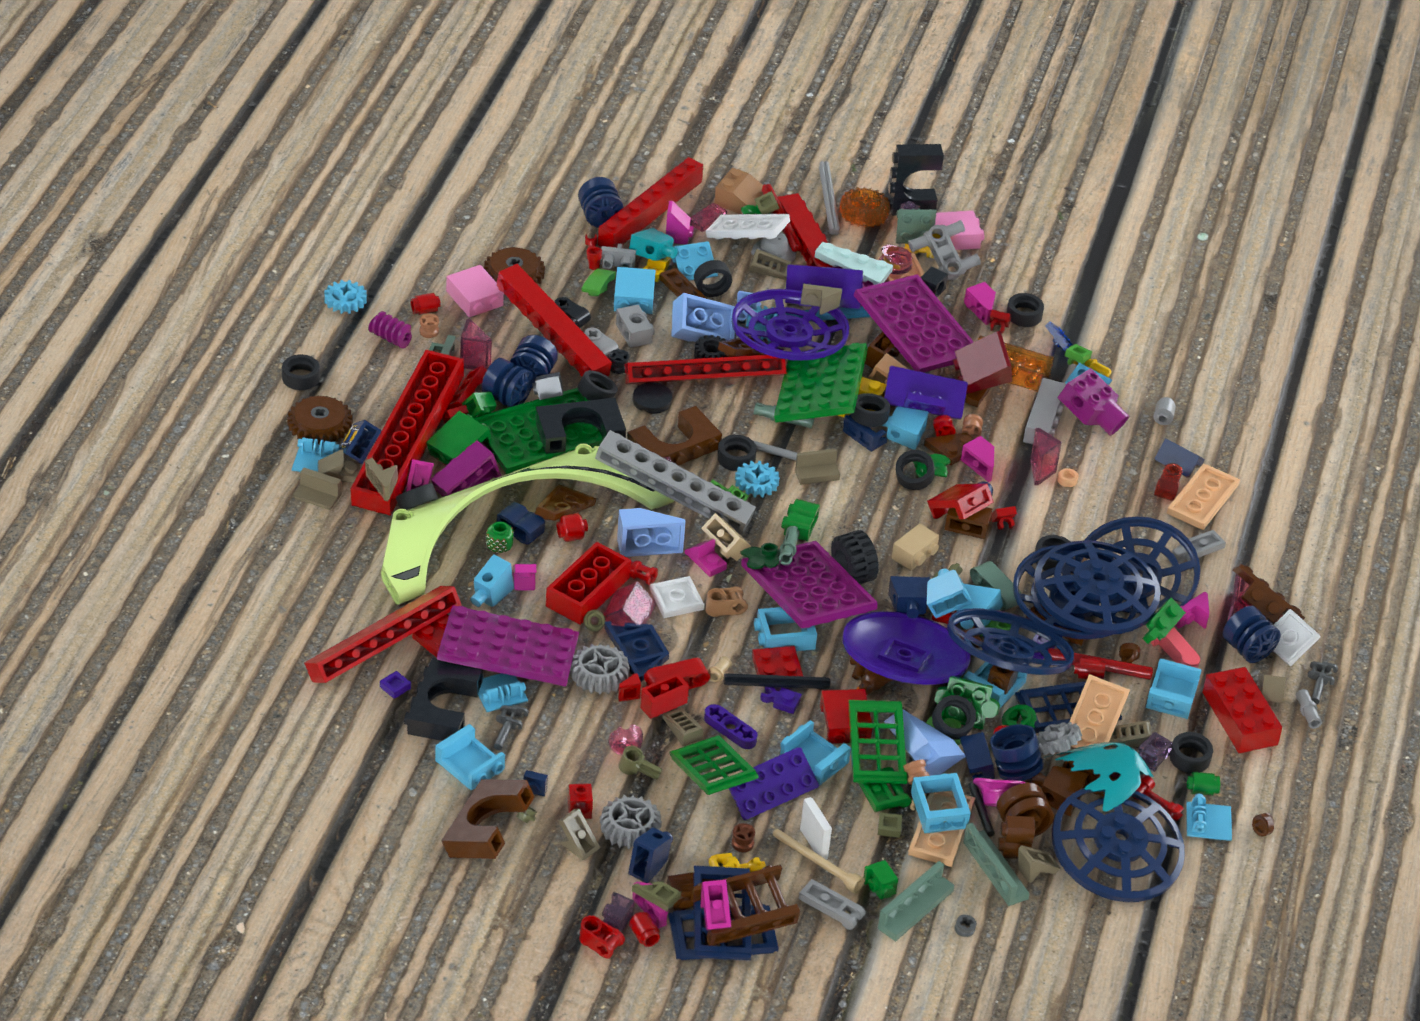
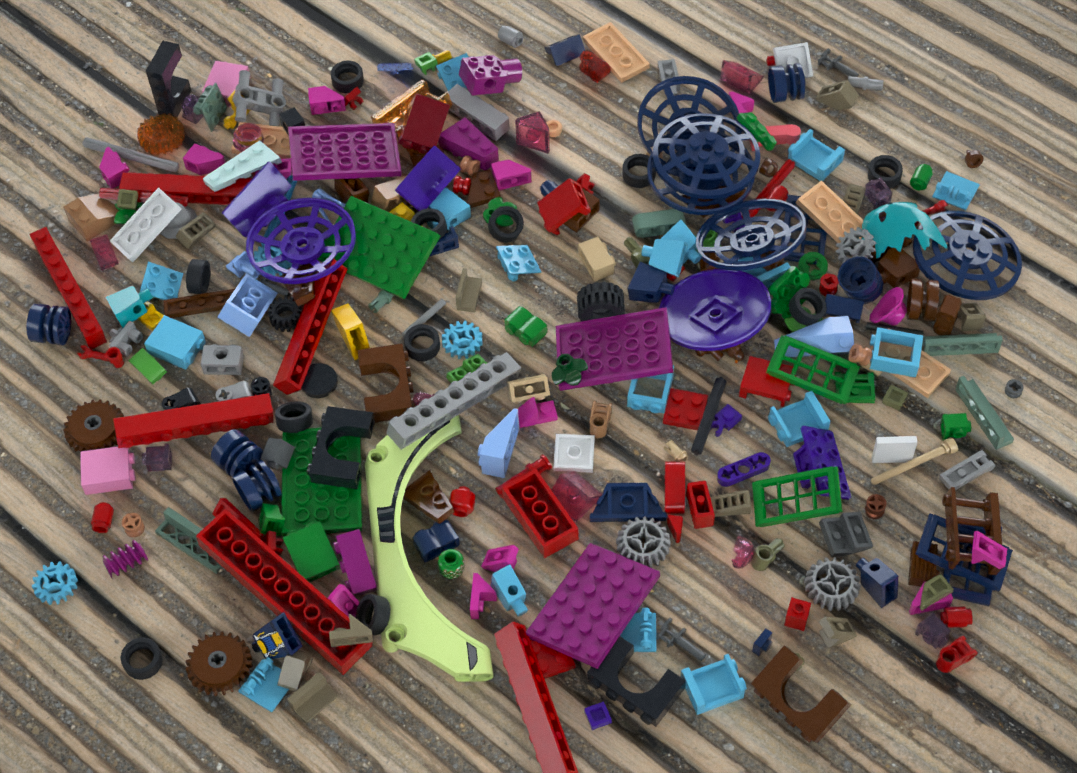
camera: 60 degrees left, 15 degrees up
clear pink slope [460,318,492,370] -> none
olive plate [584,610,605,631] -> none
dark pink slope [666,201,694,245] -> none
yellow piece [708,853,766,872] -> none
sand green pin [779,526,799,565] -> none
dark tan slope [800,284,842,315] -> none
red brick [1202,666,1283,754] -> none
reddish brown bracket [1232,564,1305,624] -> none
none -> dark pink slope [99,147,130,189]
none -> clear purple brick [142,444,173,472]
none -> dark pink slope [183,143,226,175]
none -> light blue plant [312,188,346,222]
none -> yellow slope [331,303,370,360]
none -> magenta wedge [438,117,499,170]
none -> dark pink slope [470,573,497,619]
none -> medium azure hinge [496,245,541,281]
none -> dark grey slope [819,512,873,558]

